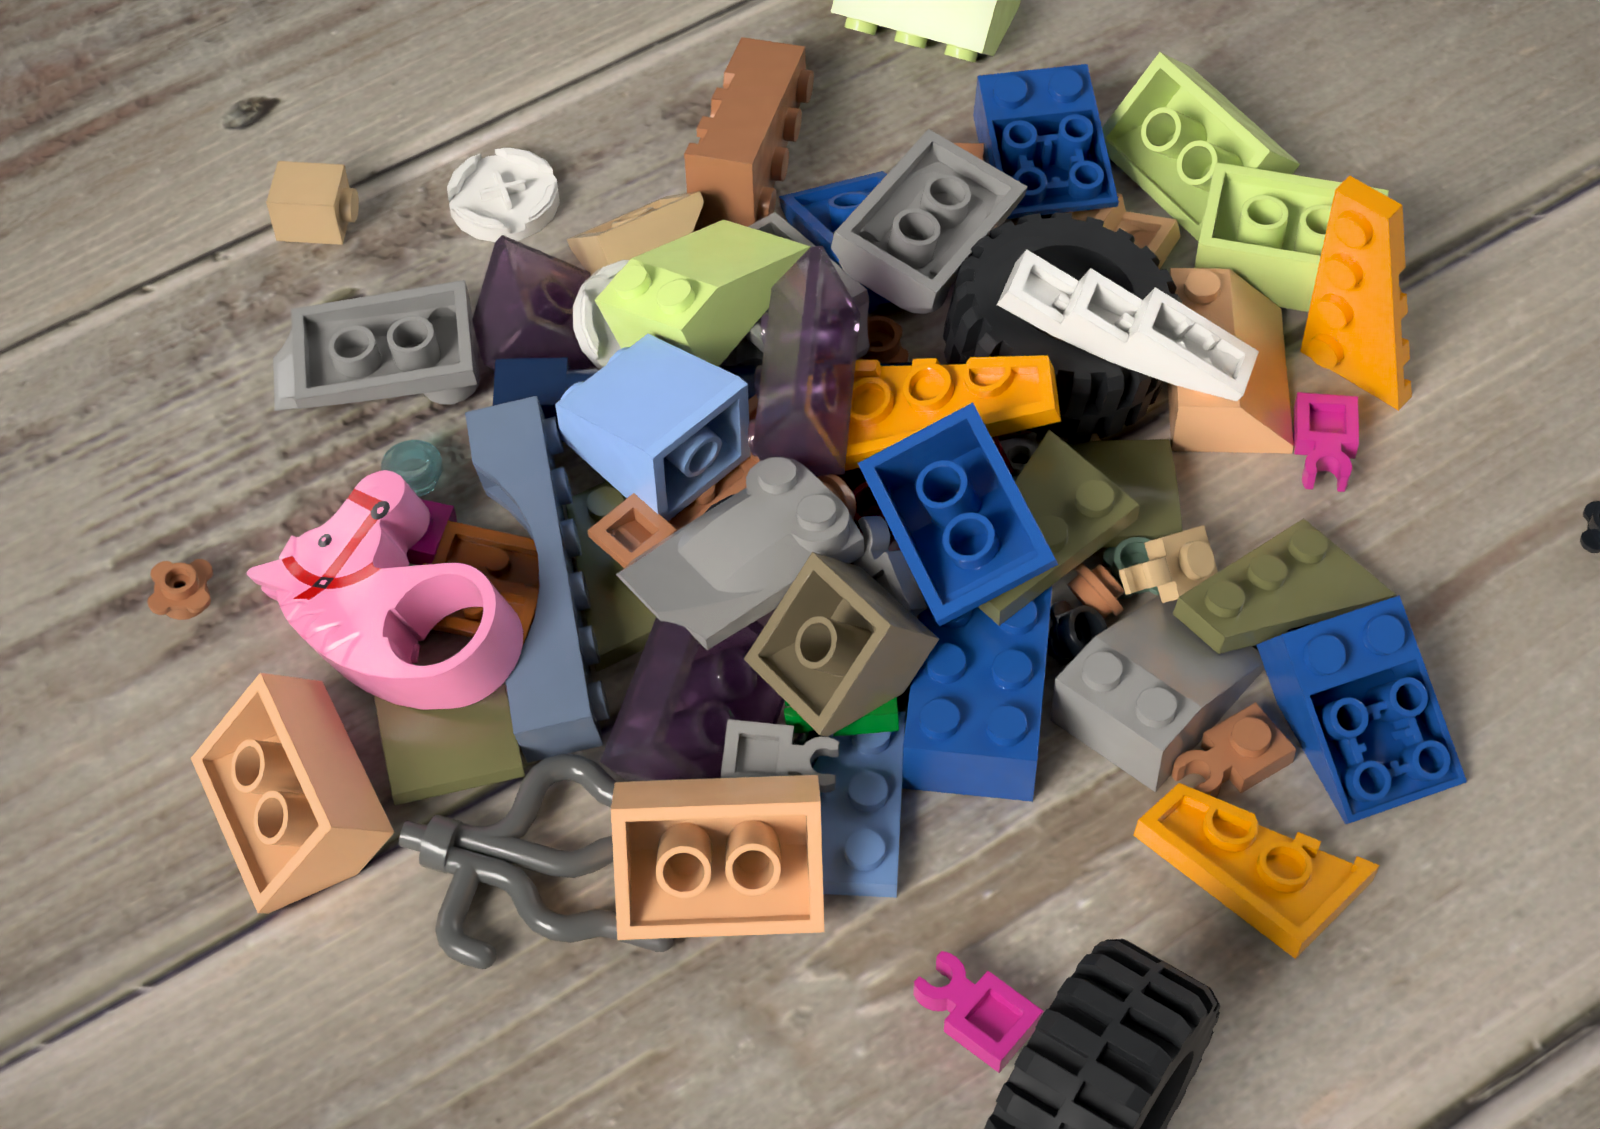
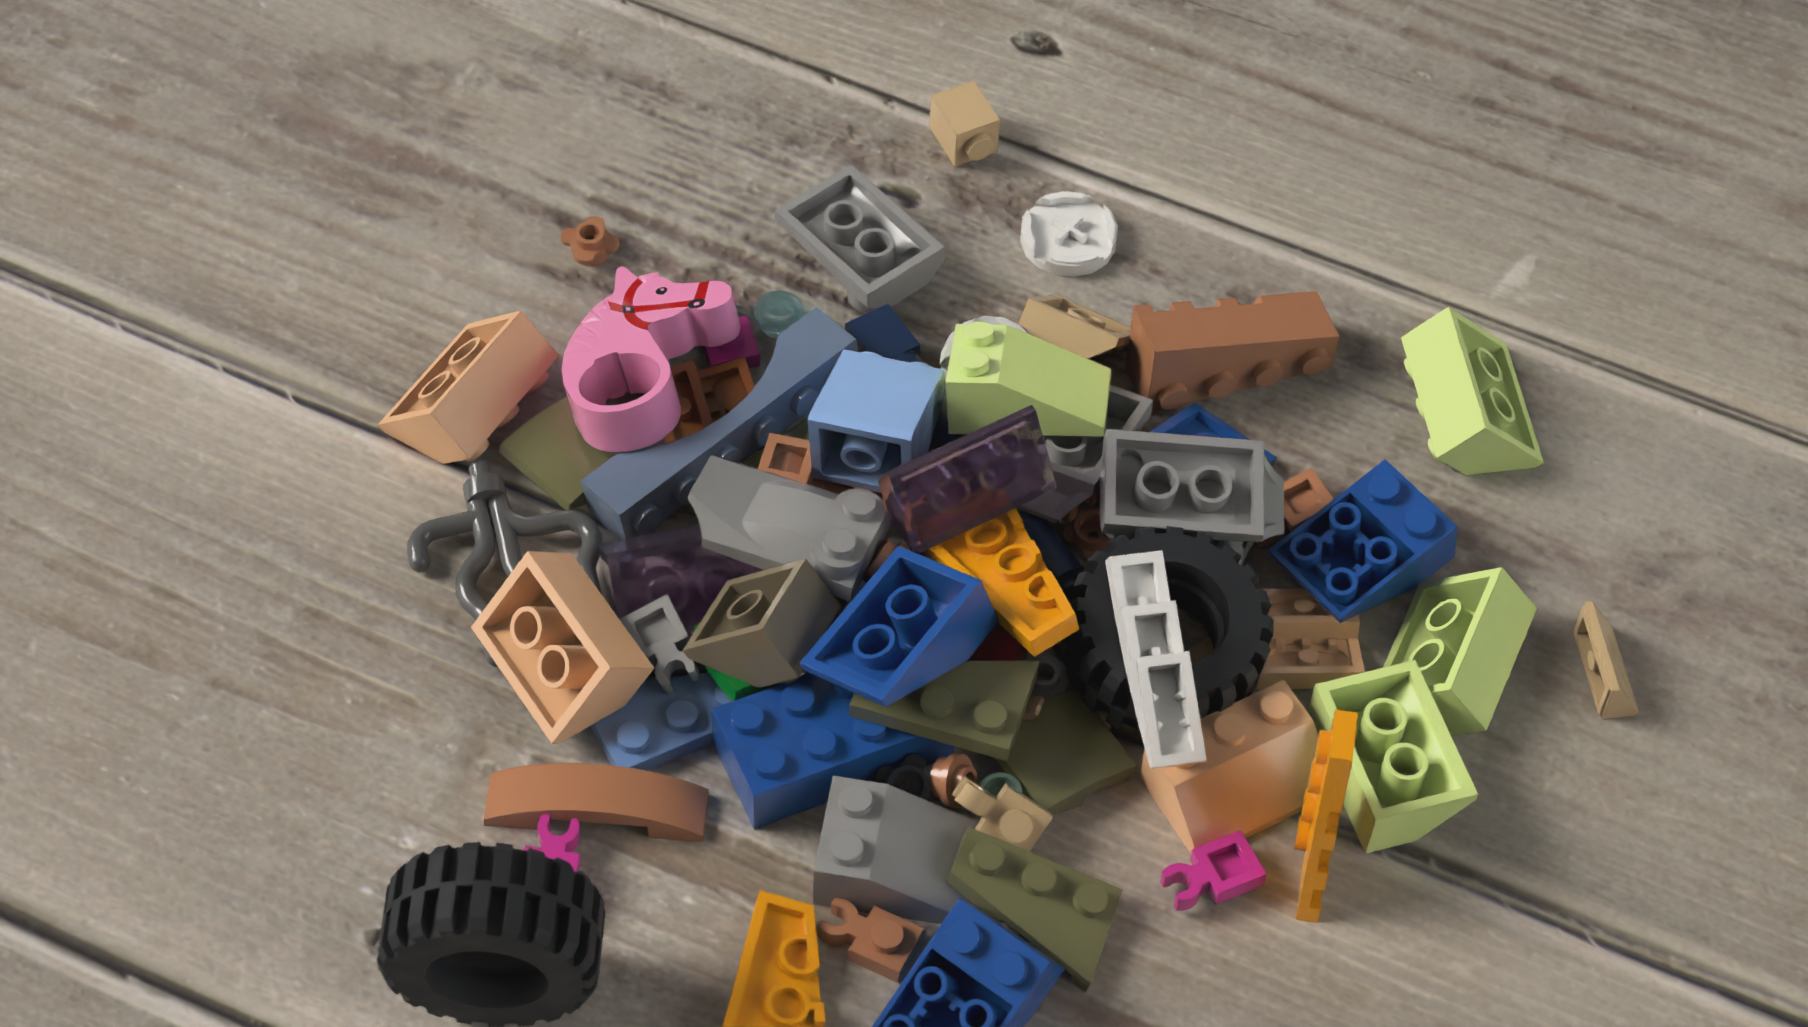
camera: 55 degrees right, 0 degrees up
slope [472,235,595,371] -> none
none -> nougat slope [484,763,709,842]
none -> tan slope [1573,601,1638,719]

